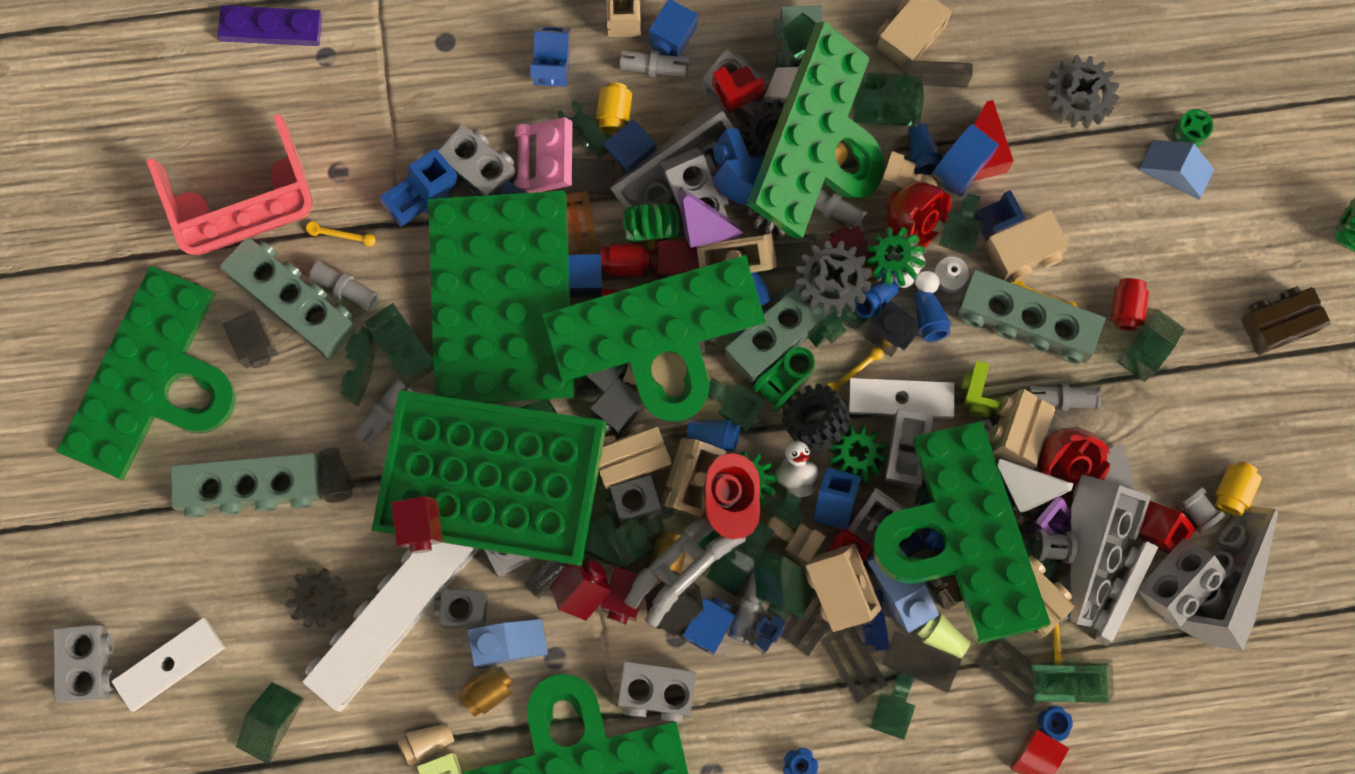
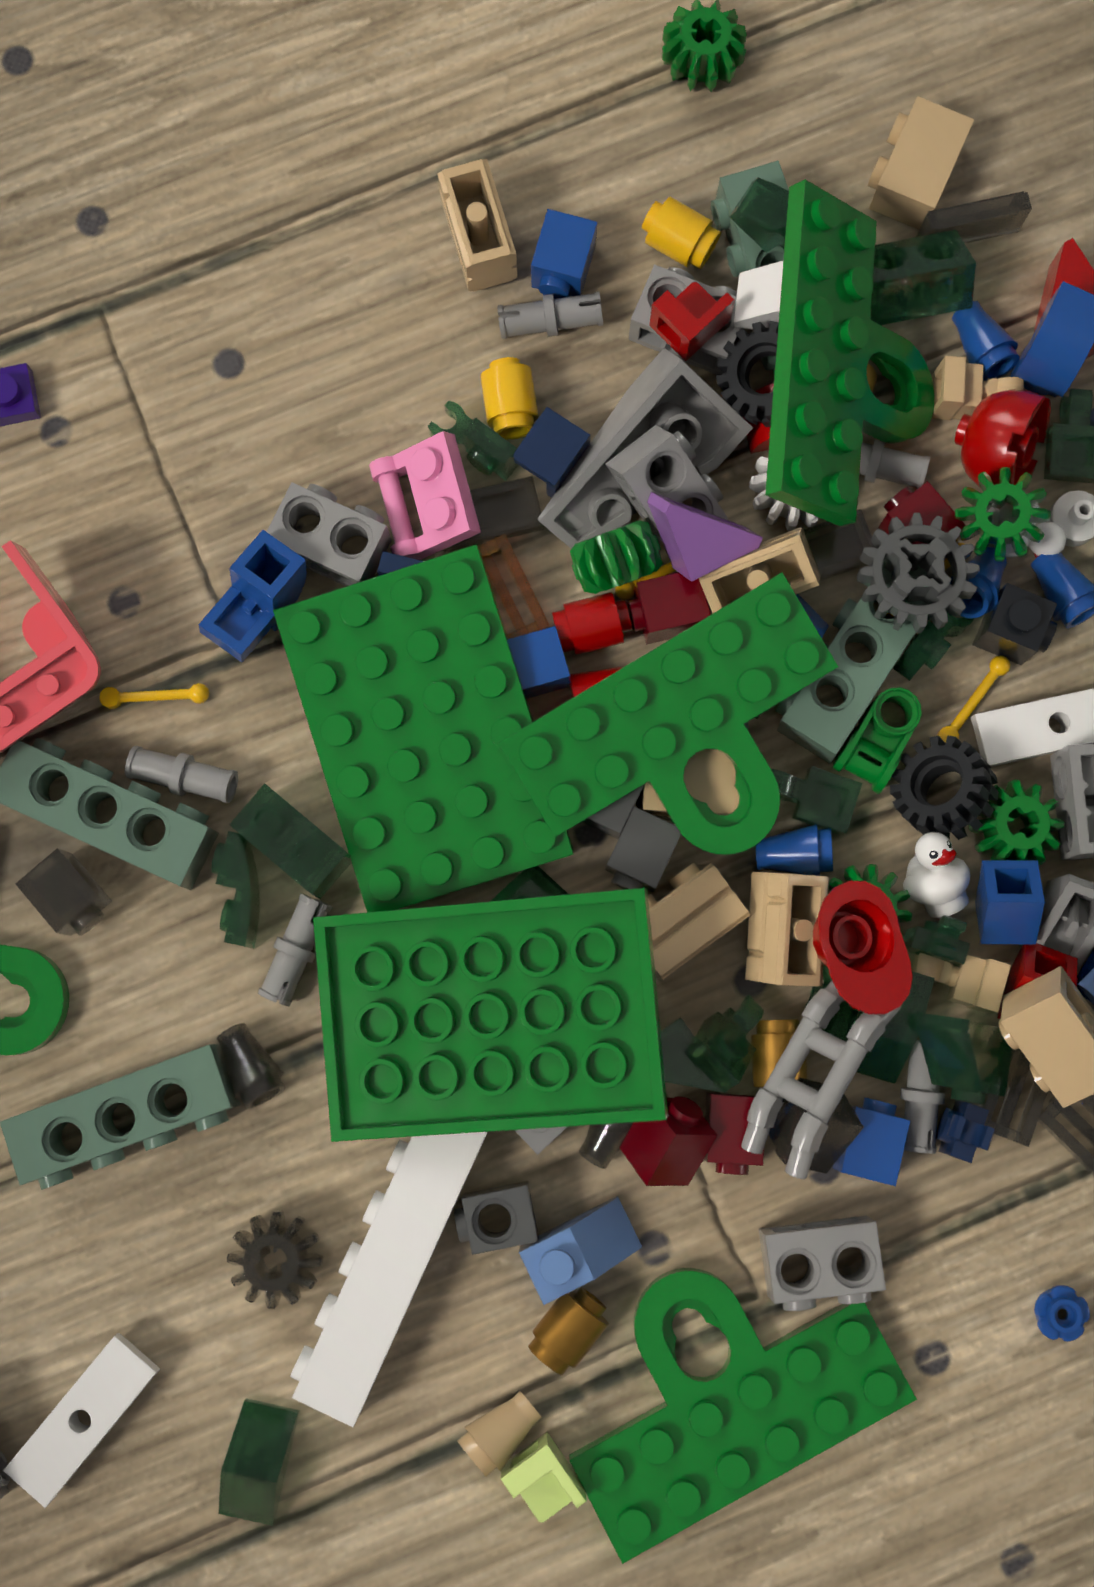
camera: 10 degrees left, 5 degrees up
dark red brick [391,496,443,554] -> none
blue brick [530,26,571,87] -> none
dark grey brick [606,475,661,526] -> none
blue brick [712,128,764,205] -> none
none -> yellow brick [641,196,721,269]

